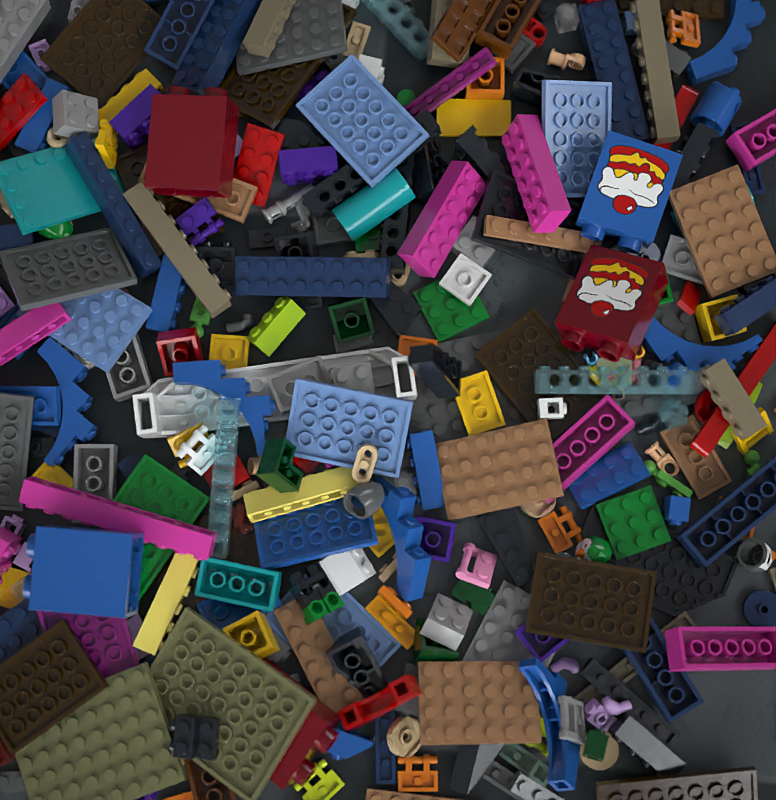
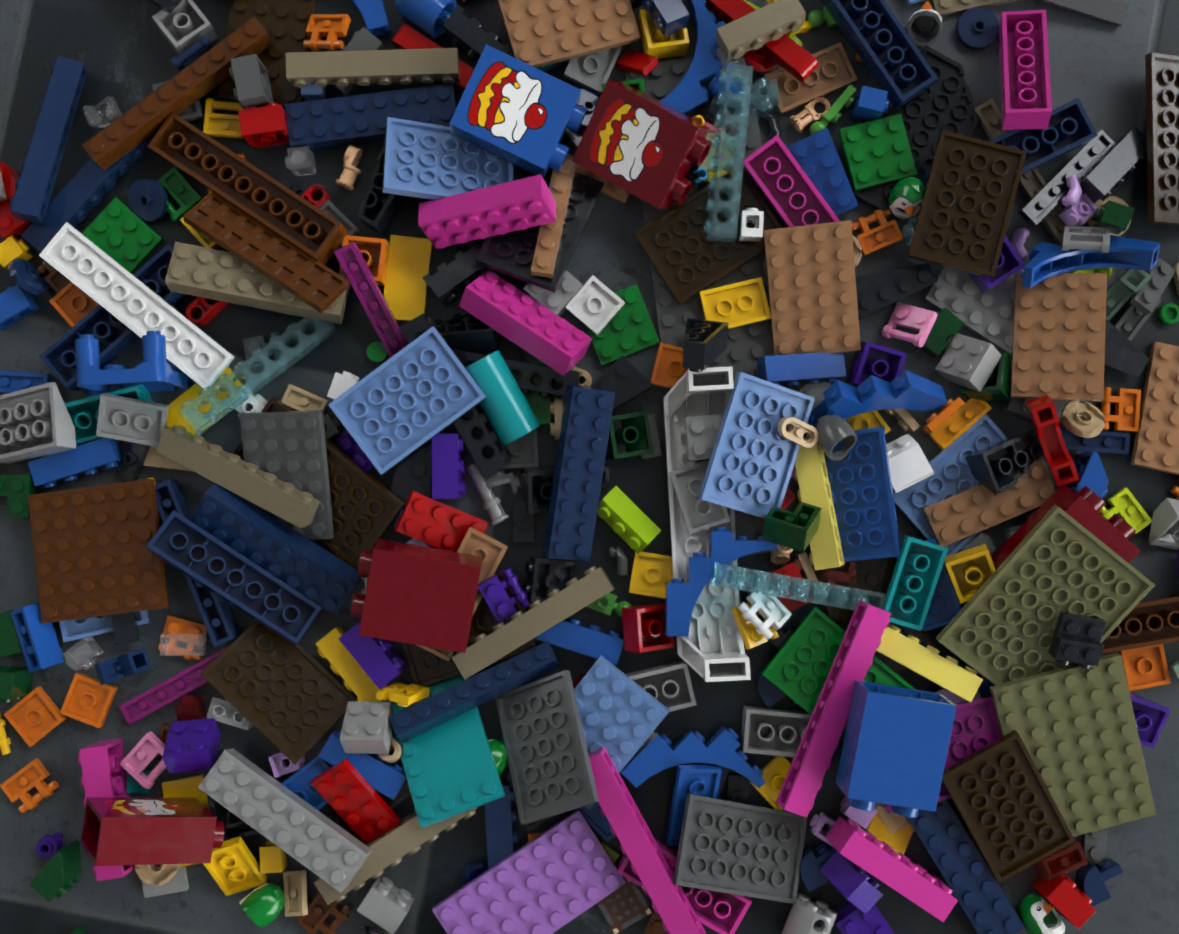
camera: 80 degrees left, 5 degrees up
black hips [289,563,345,626] -> none

